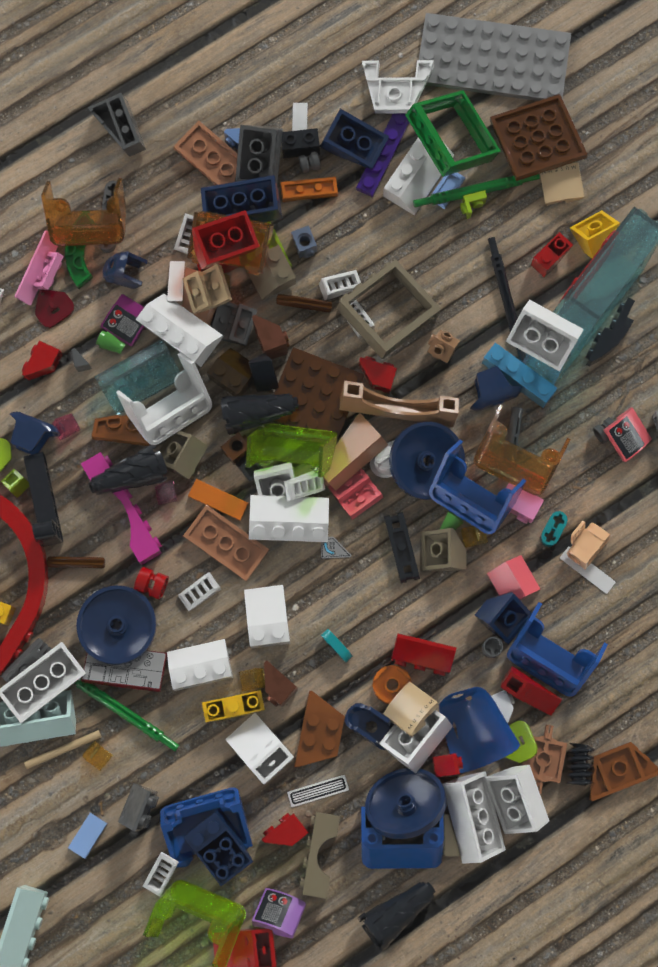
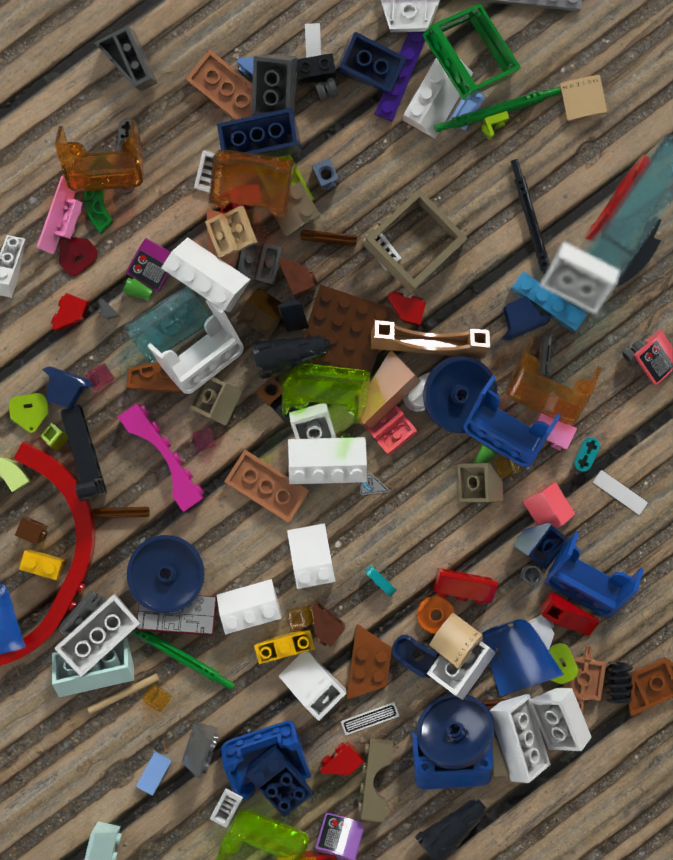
camera: 10 degrees left, 10 degrees up
black cone [89,445,168,495] -> none
dark blue piece [103,251,148,289] -> none
red wheel [134,566,169,600] -> none
white sticker [167,261,185,301] -> none
white slope [178,572,221,611] -> none
orange tile [188,479,249,521] -> none
red slope [192,210,260,269] -> none
orange tile [280,177,338,202] -> none
white slope [284,471,325,501] -> none
white slope [319,270,361,300] -> none
black plate [384,512,420,584] -> none
medium nougat brick [427,329,460,363] -> none
red slope [433,753,463,777] -> none
reddish brown plate [490,94,587,181] -> none
red slope [531,232,573,277] -> none
light nougat piece [567,521,610,570] -> none
yellow slope [570,210,621,258] -> none

